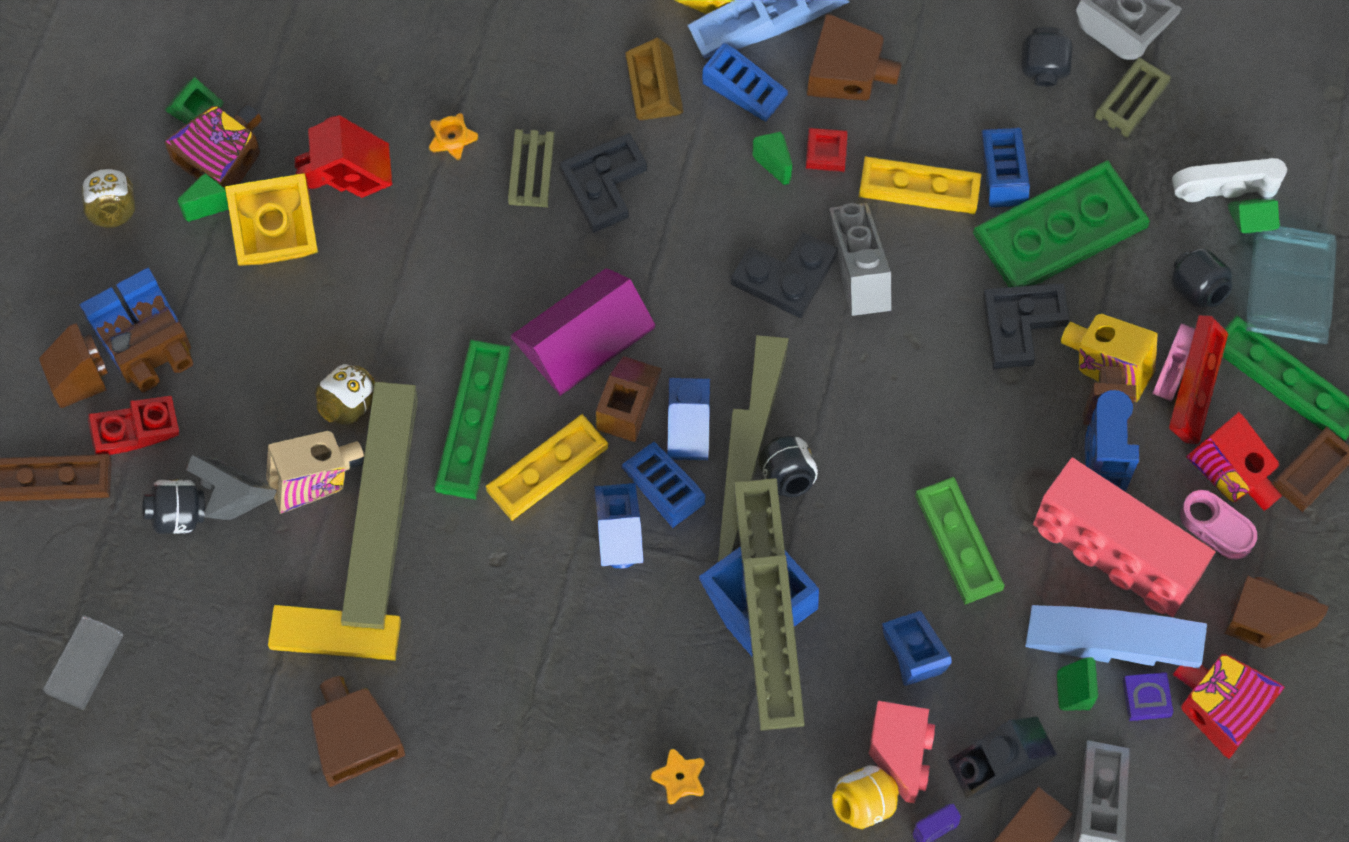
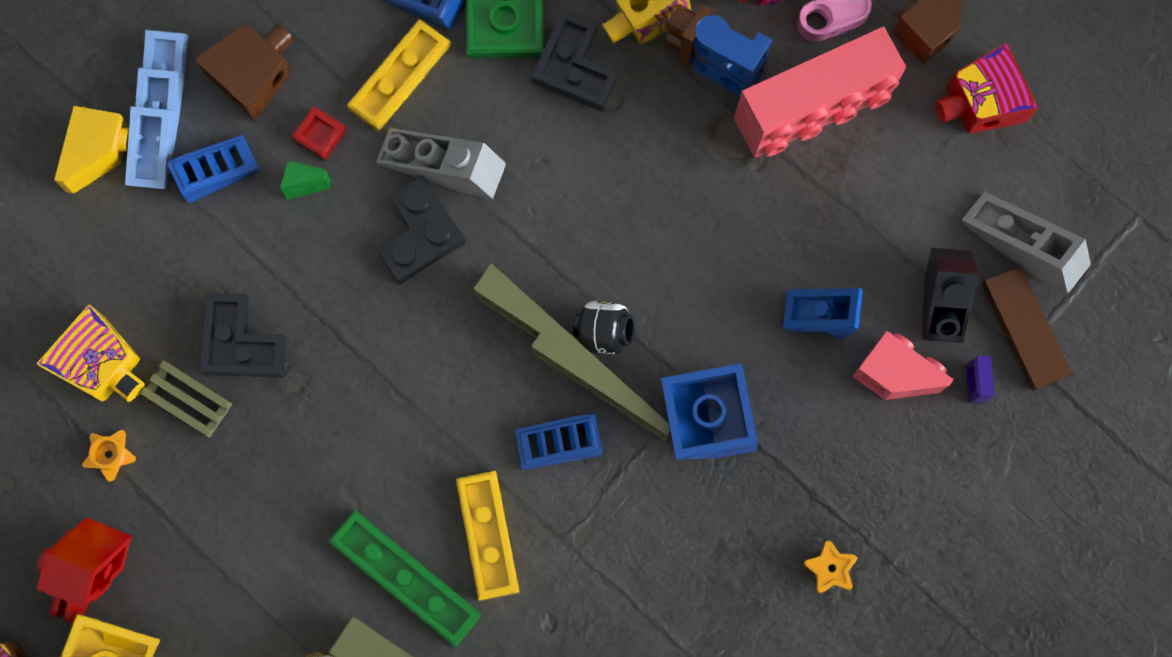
camera: 65 degrees left, 10 degrees up
magenta slope [511,268,655,396] -> none
slope [594,483,643,568] -> none
reddish brown slope [596,356,662,442] -> none
pearl gold slope [625,37,683,120] -> none
slope [667,378,710,460] -> none
olive slope [734,478,805,730] -> none
yellow head [832,765,898,829] -> none
bright green tile [915,477,1005,605] -> none
light blue slope [1025,605,1207,669] -> none
green slope [1057,657,1098,711] -> none
dark purple tile [1122,672,1174,721] -> none
none -> torso [36,304,144,402]

